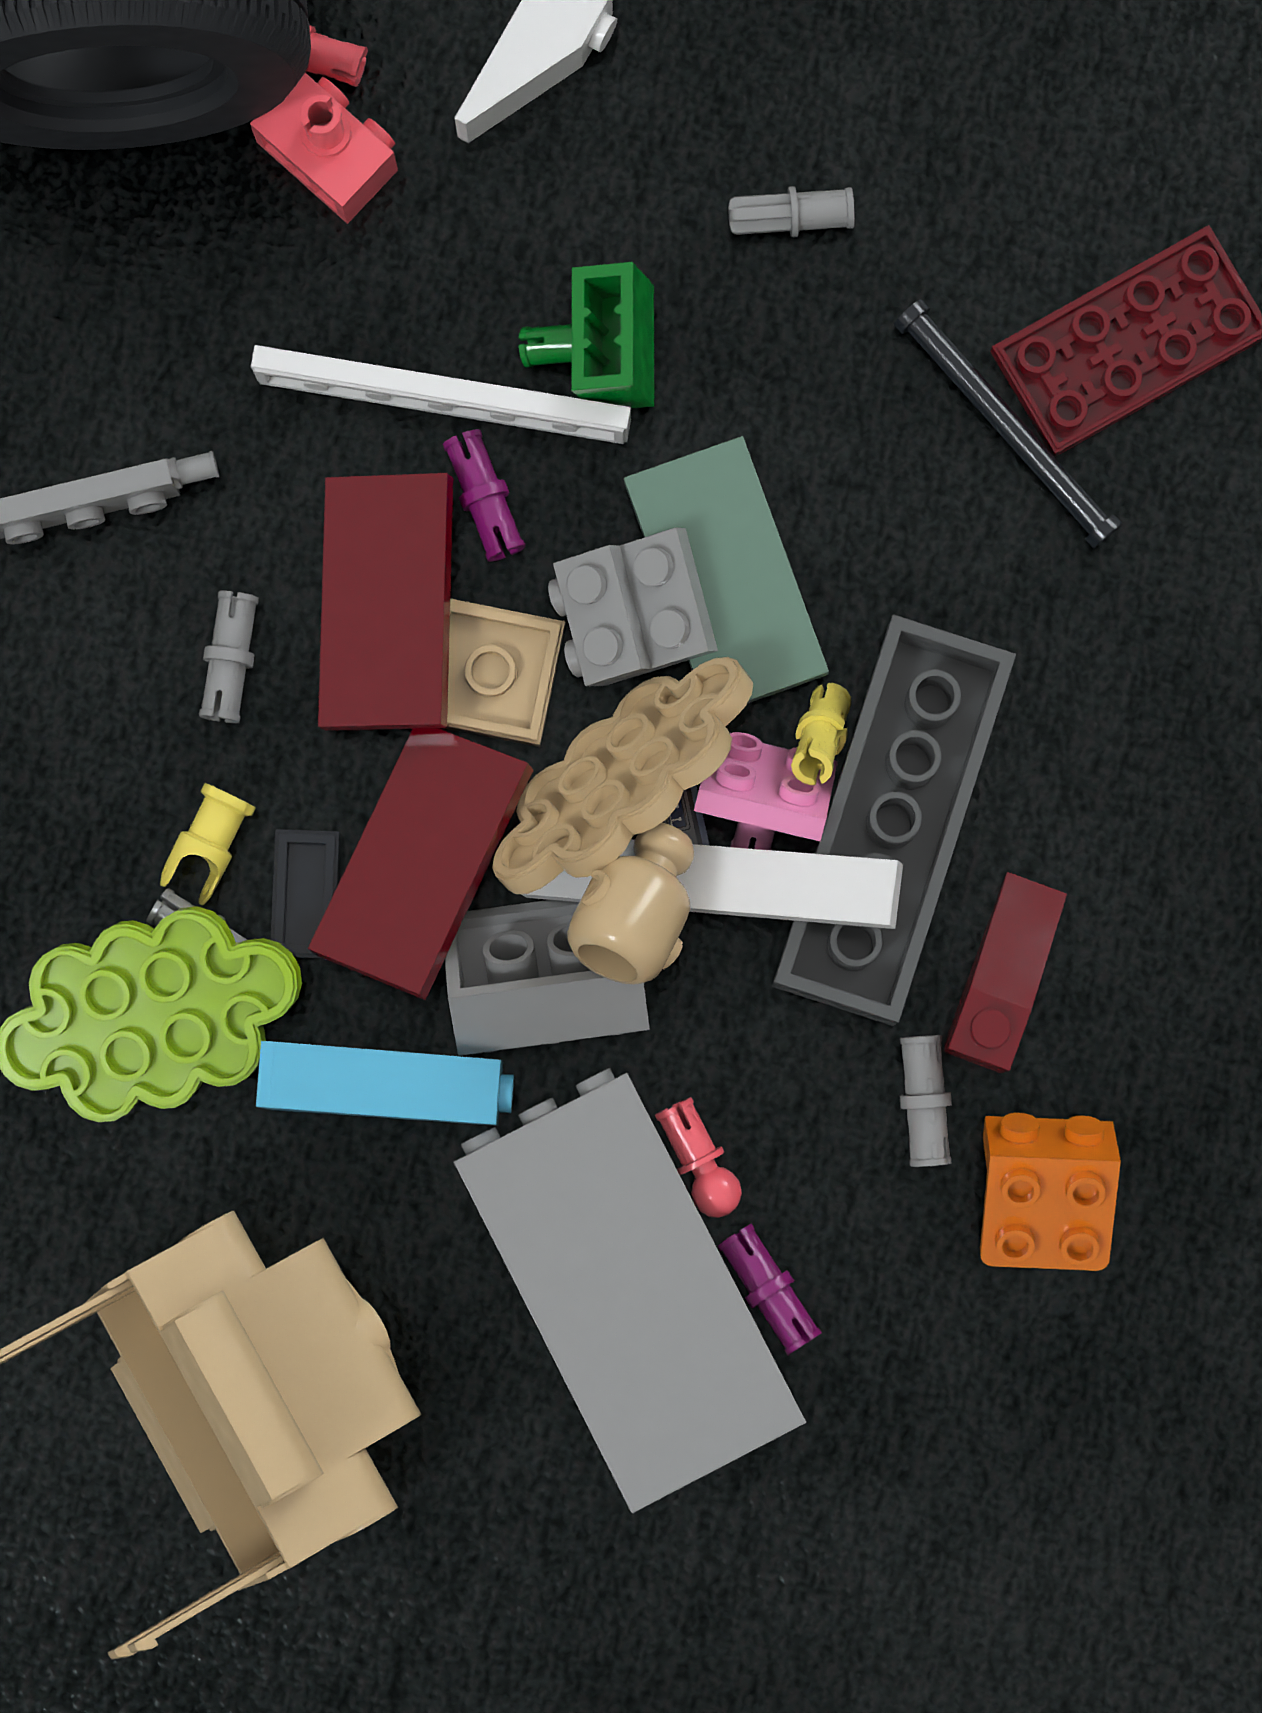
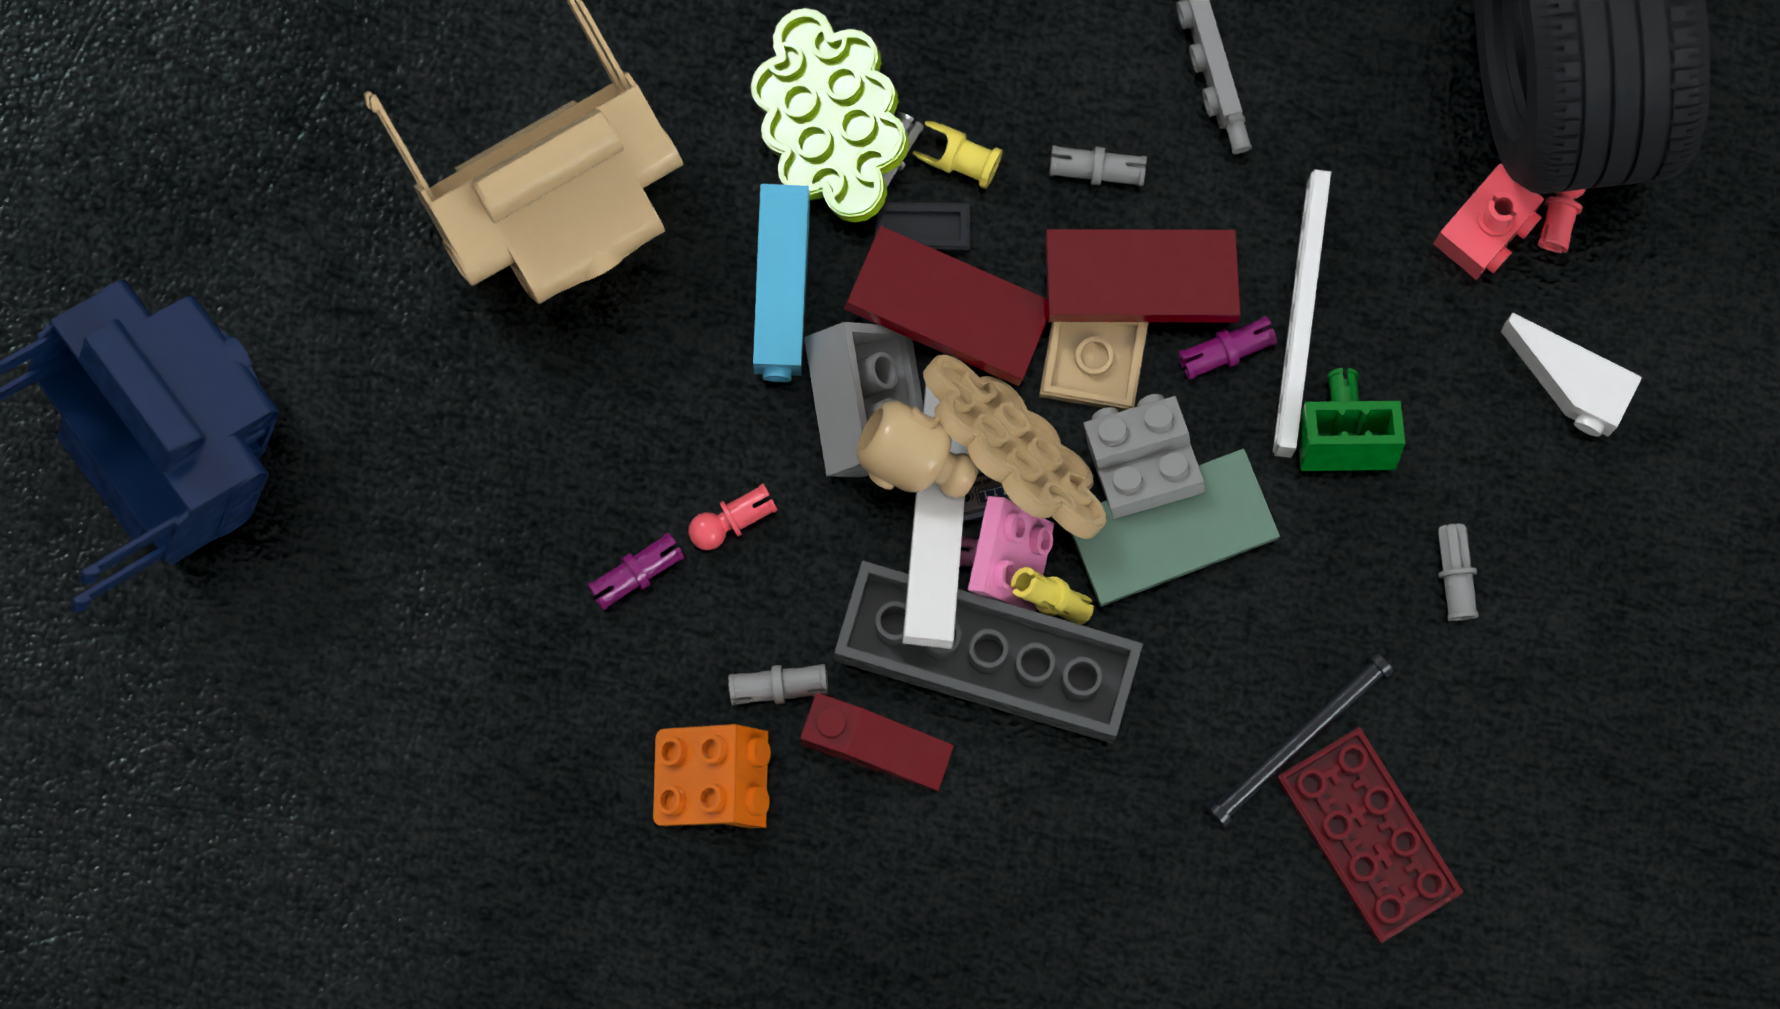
camera: 85 degrees right, 5 degrees down
light grey brick [454,1068,806,1513] -> none

